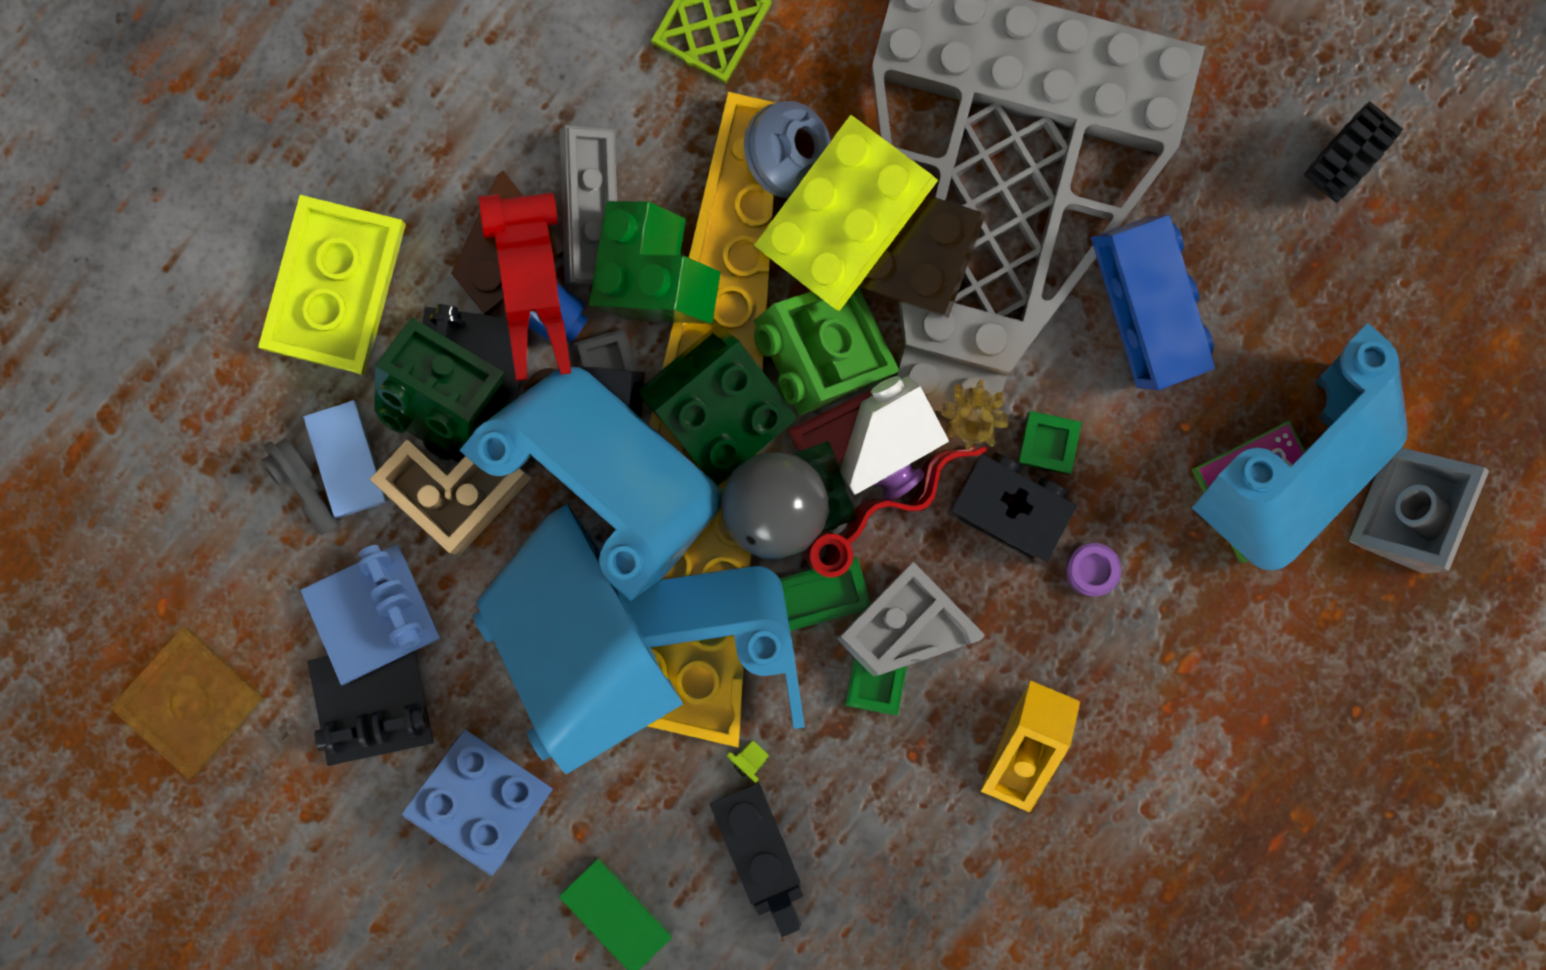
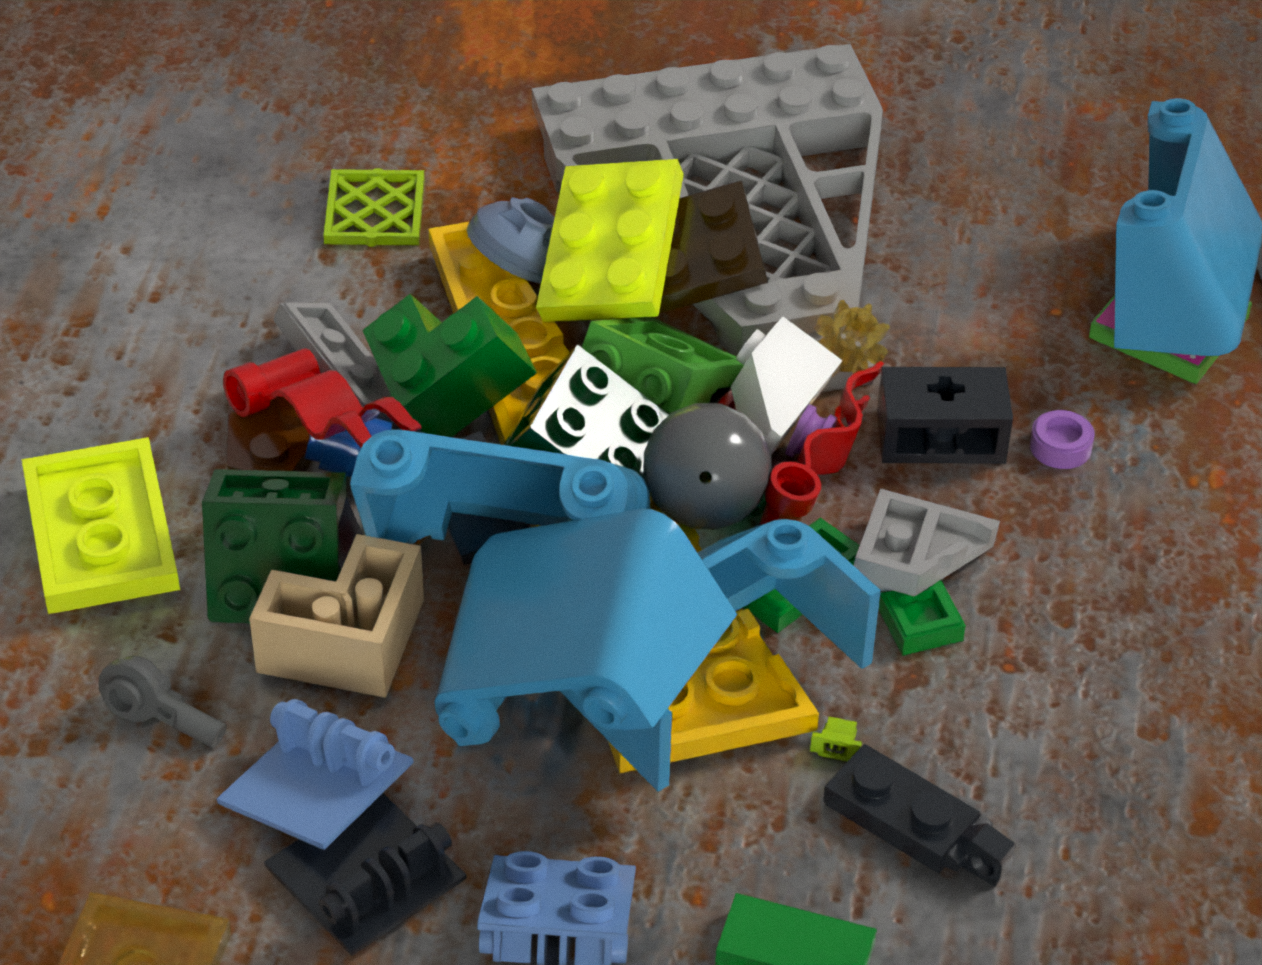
camera: 25 degrees left, 40 degrees down
light blue tile [303,400,388,518] -> none
yellow slope [981,680,1080,812] -> none
green plate [1017,411,1082,475] -> none
blue brick [1091,215,1216,390] -> none
black tyre [1304,101,1403,203] -> none

